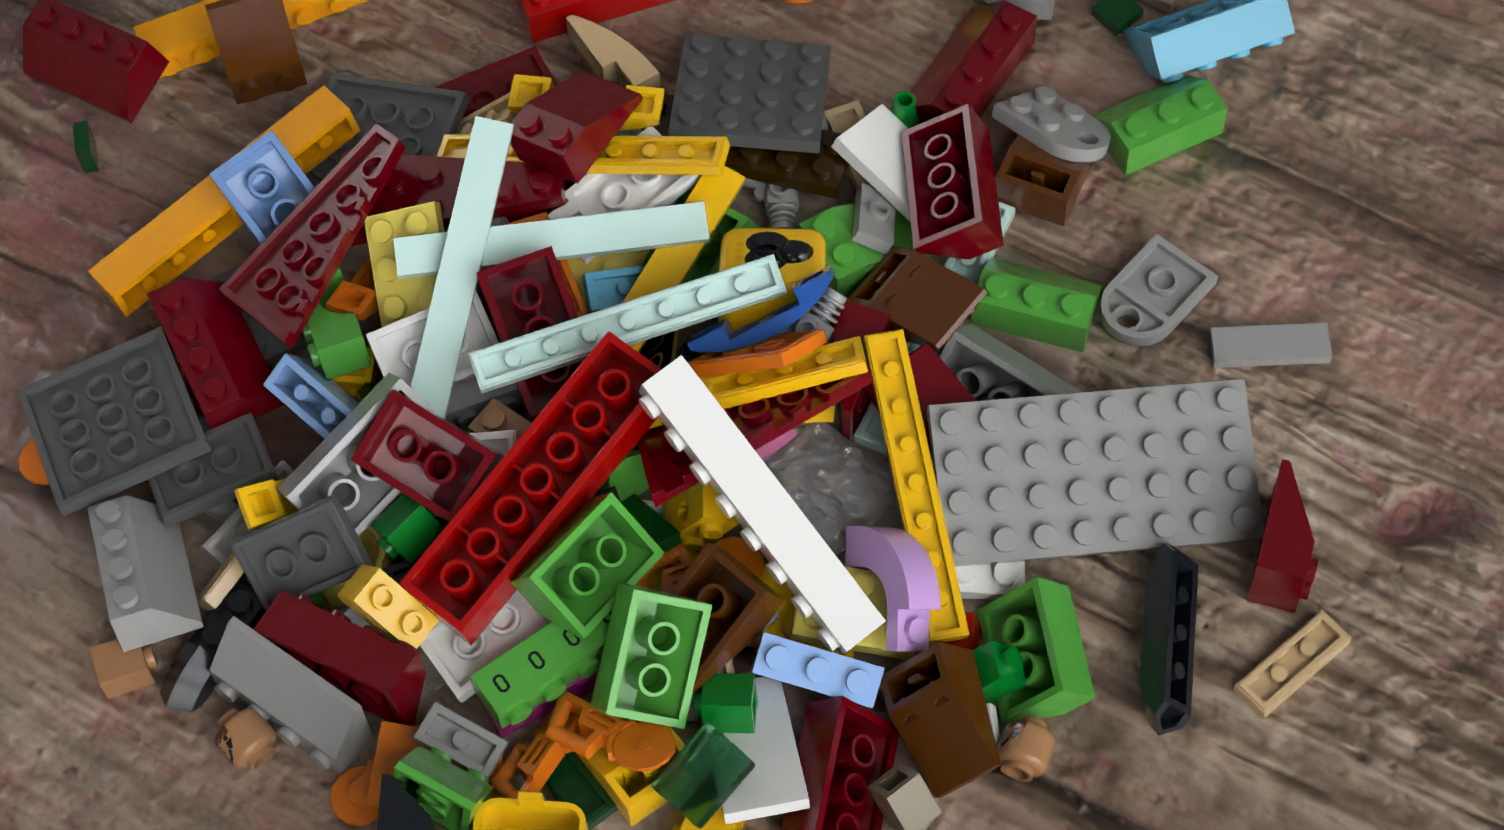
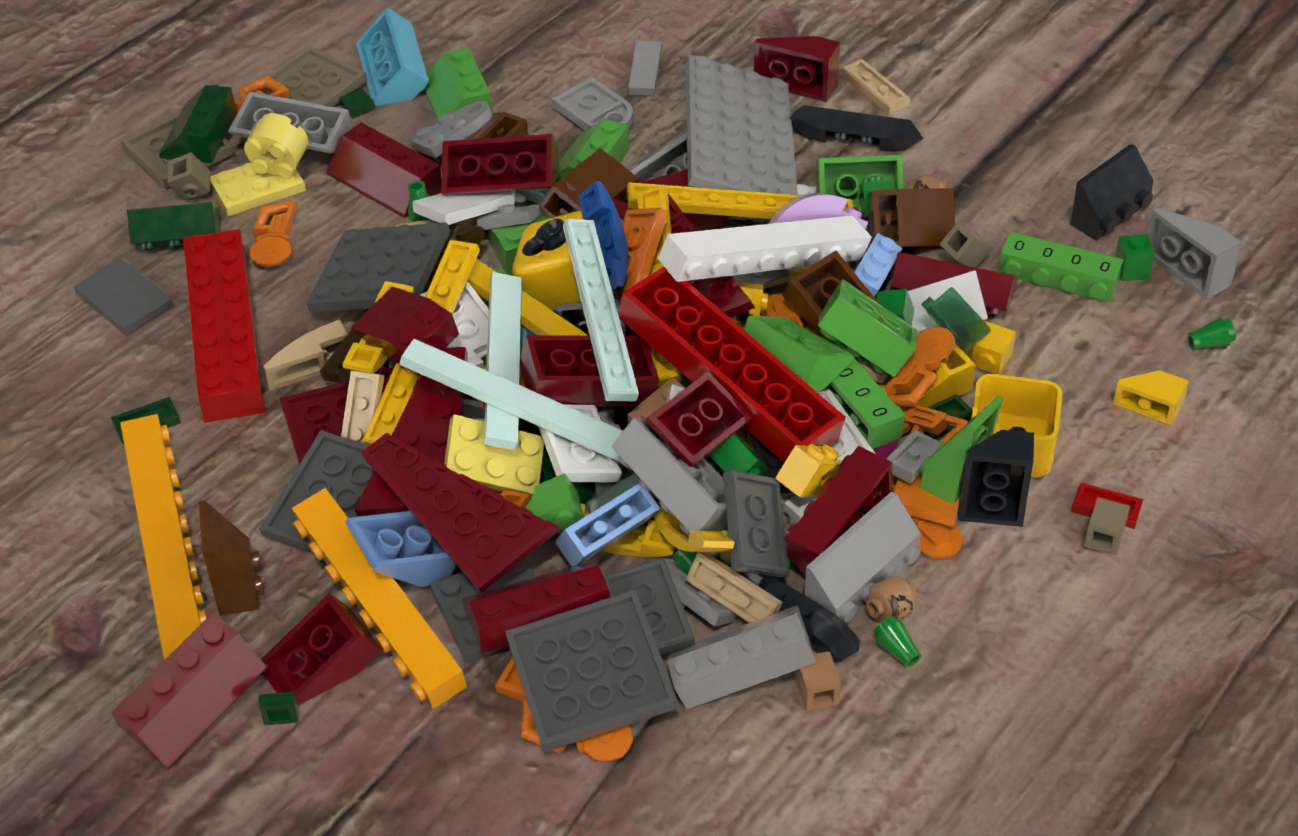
camera: 85 degrees left, 15 degrees down
none -> dark red slope [261,593,383,706]
none -> green cone [873,616,922,668]

